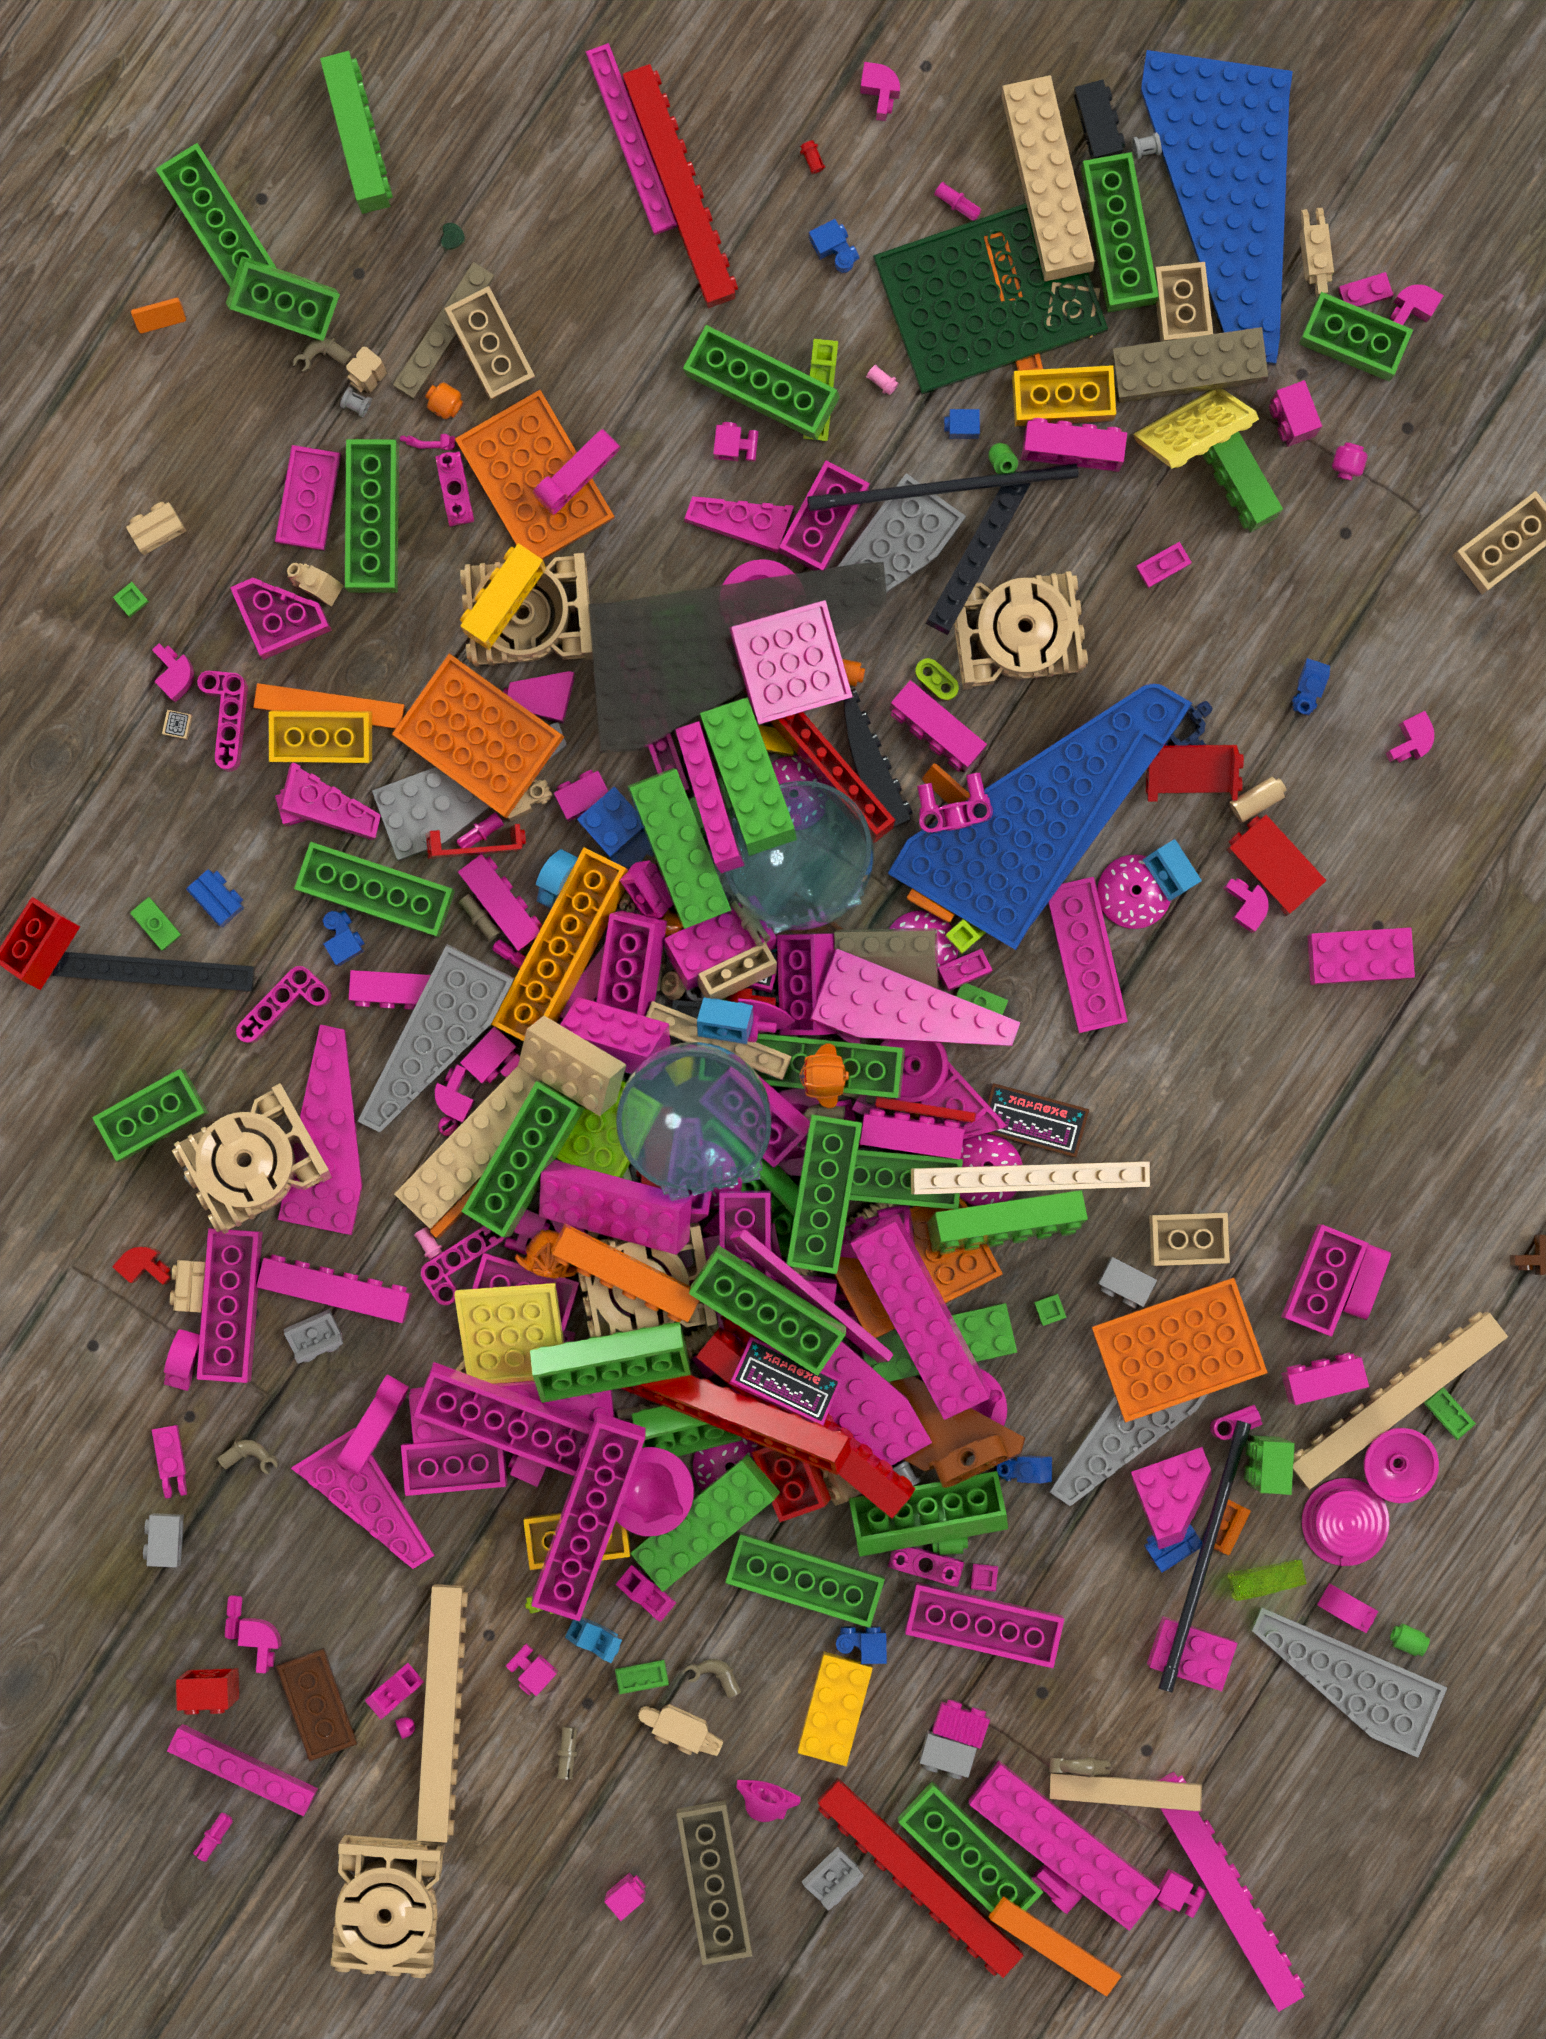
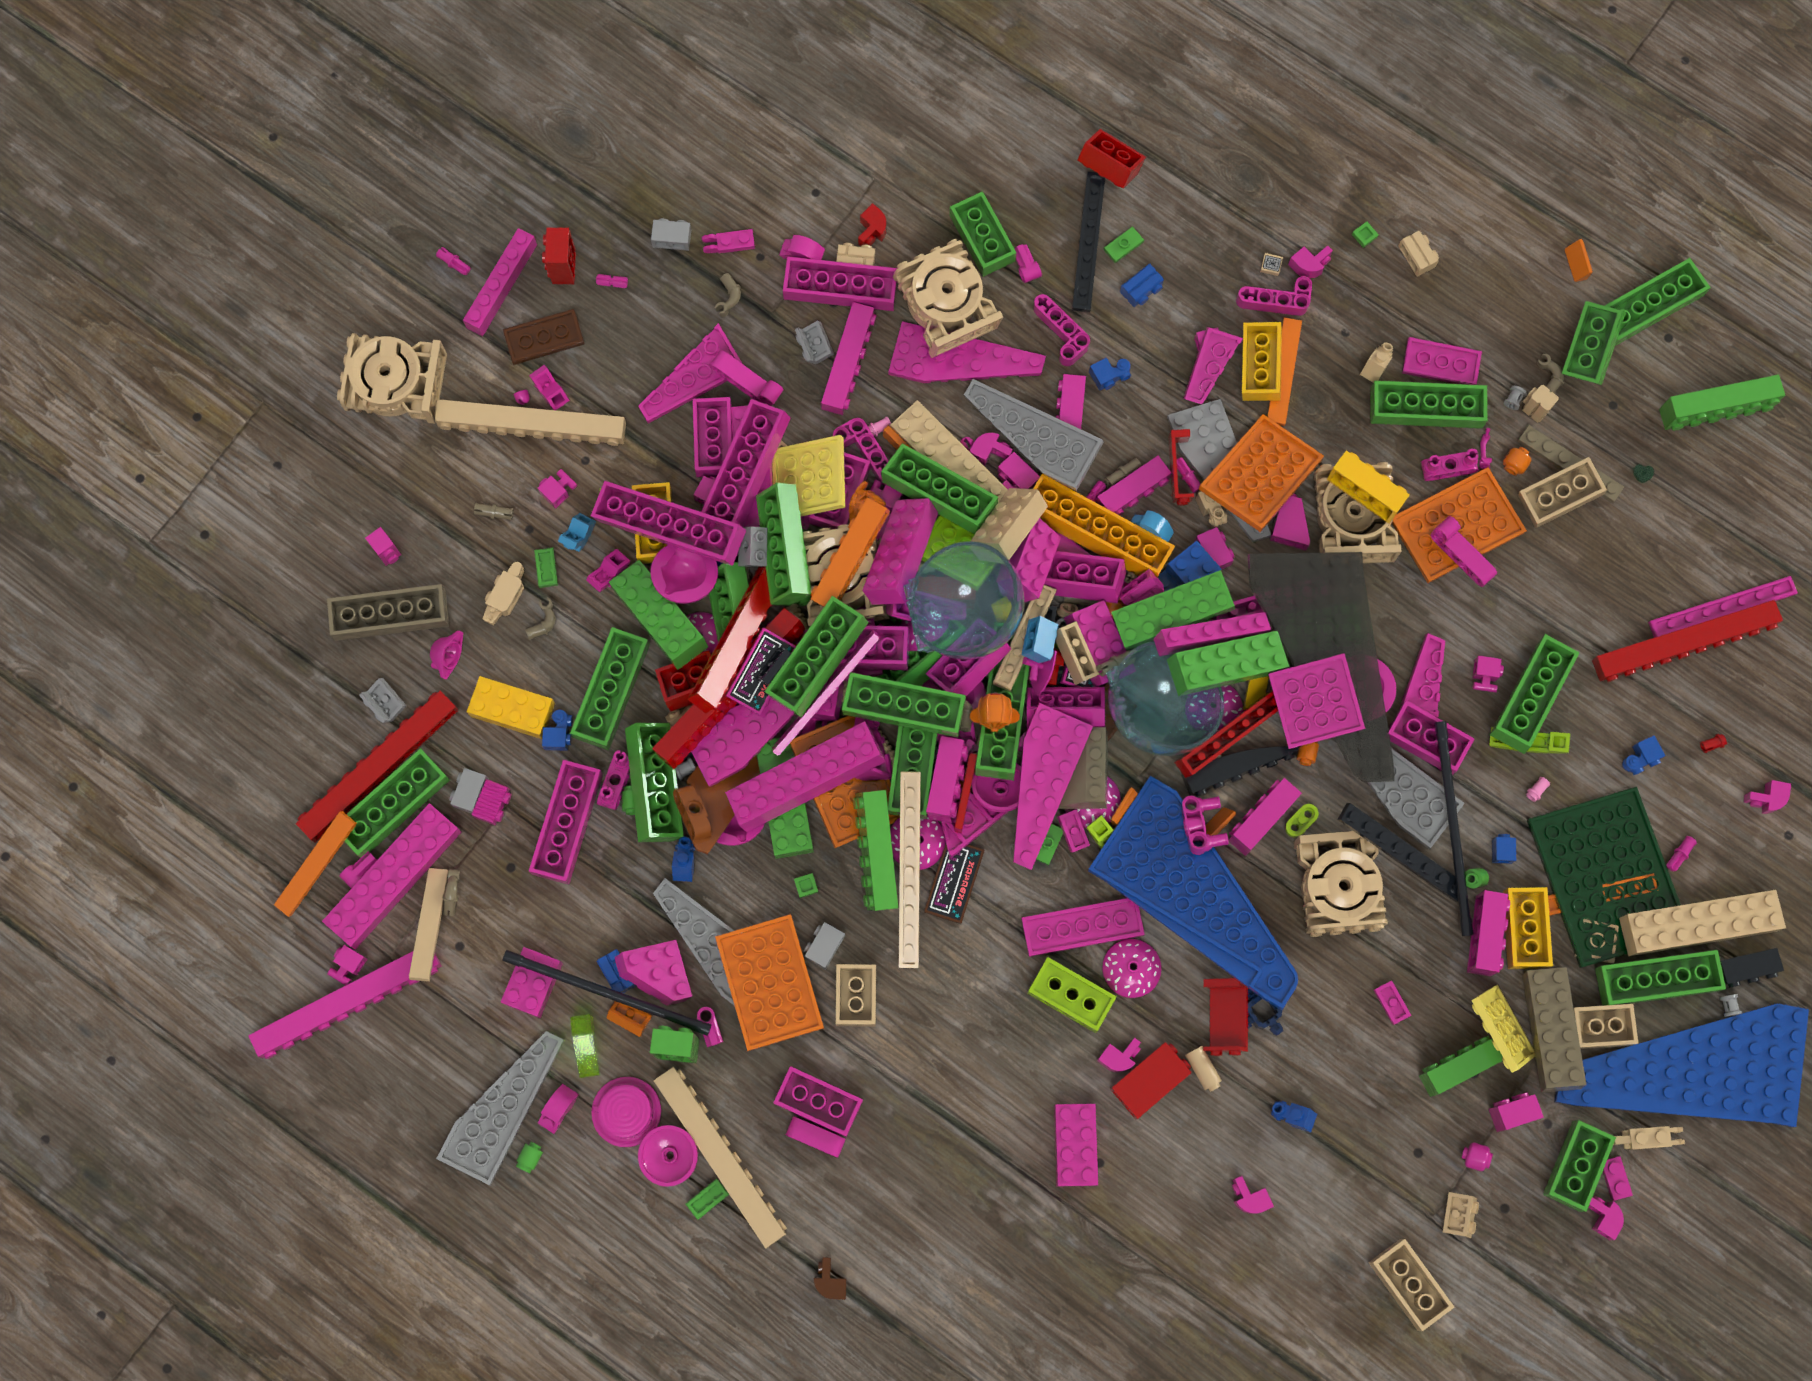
camera: 90 degrees right, 10 degrees down
dark pink brick [230,578,332,660] -> none
dark pink brick [238,1618,281,1673] -> none
bright green brick [294,842,455,938] -> none
dark pink tile [970,1563,998,1592] -> none
dark azure brick [1143,839,1202,901] -> none
dark pink brick [1281,1352,1369,1405] -> none
none -> light grey brick [738,527,767,567]
none -> black plate [756,647,791,685]
none -> dark pink piece [1015,244,1042,283]
none -> lime brick [1027,957,1117,1033]
none -> tan bracket [1443,1192,1479,1238]

